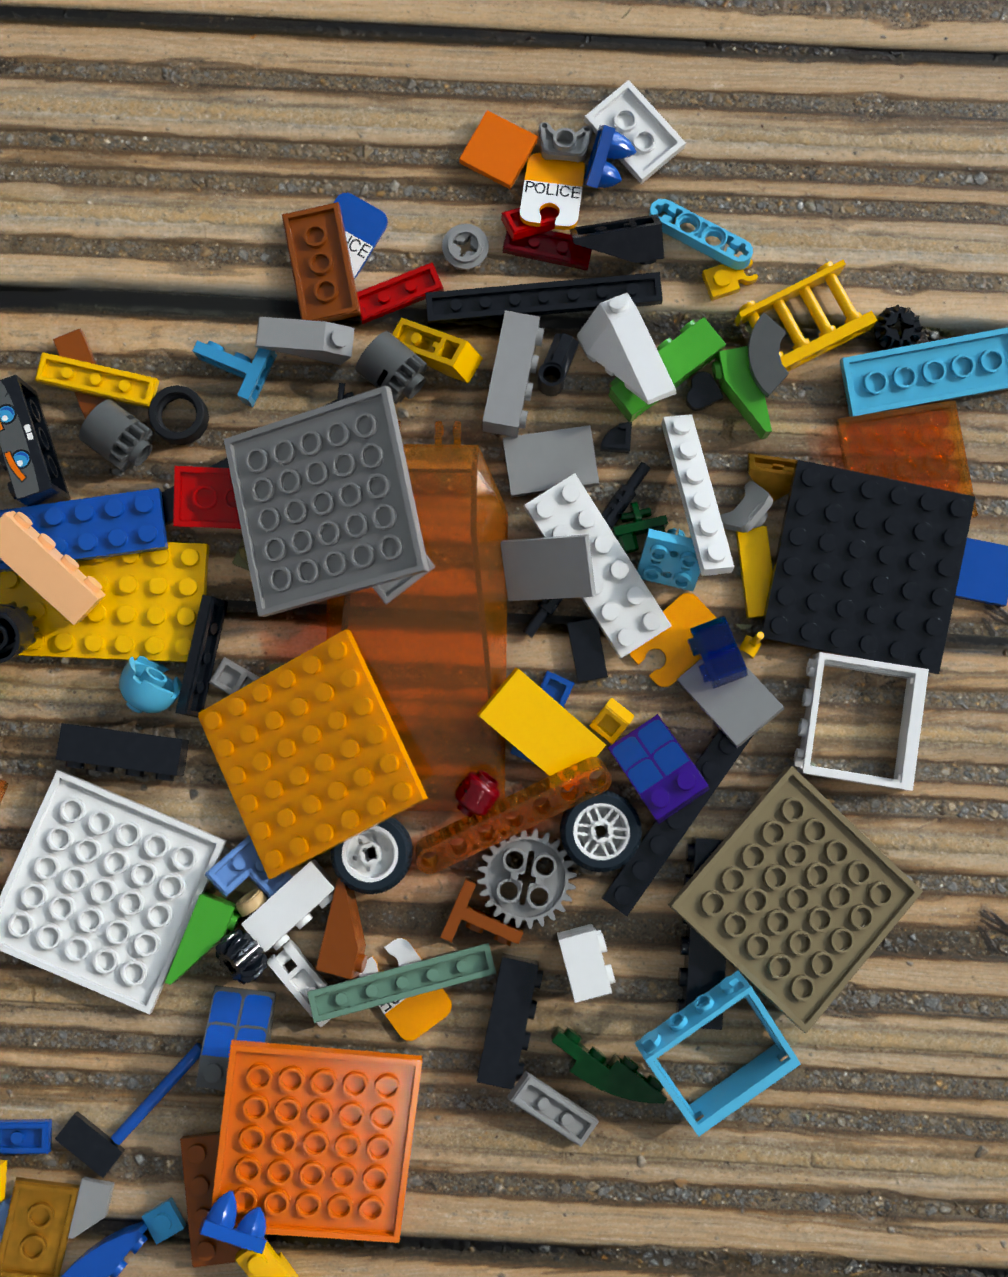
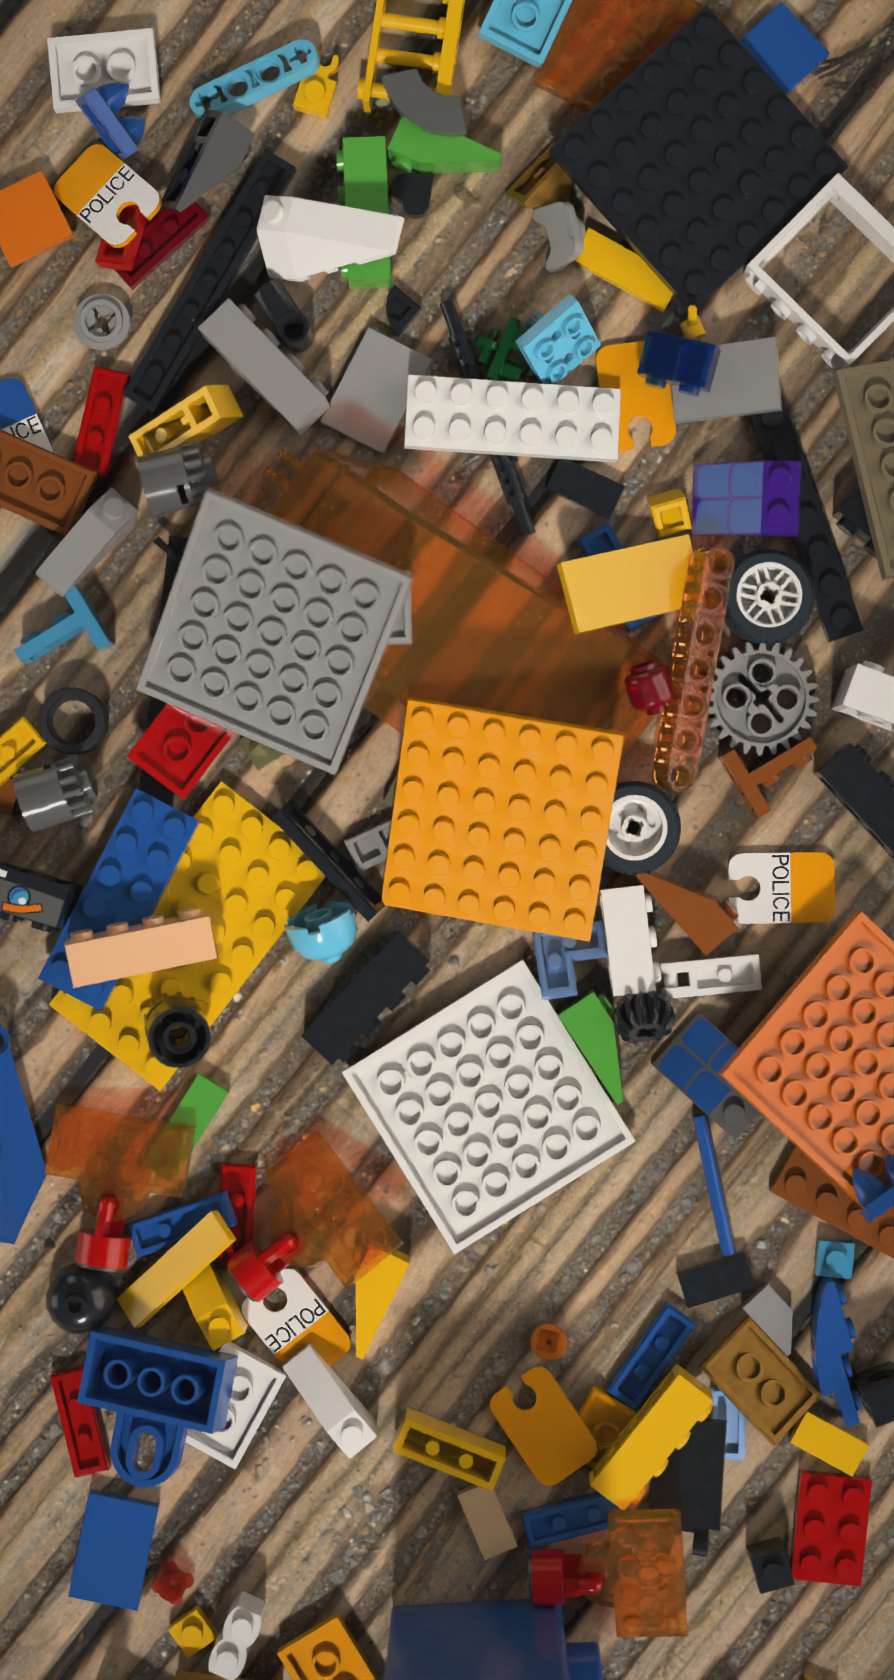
camera: 55 degrees left, 5 degrees up
tan tile [236,888,267,917] -> none
sand green plate [307,943,496,1023] -> none
light grey tile [500,534,596,601] -> none
light grey piece [538,122,592,163] -> none
white plate [661,414,734,576] -> none

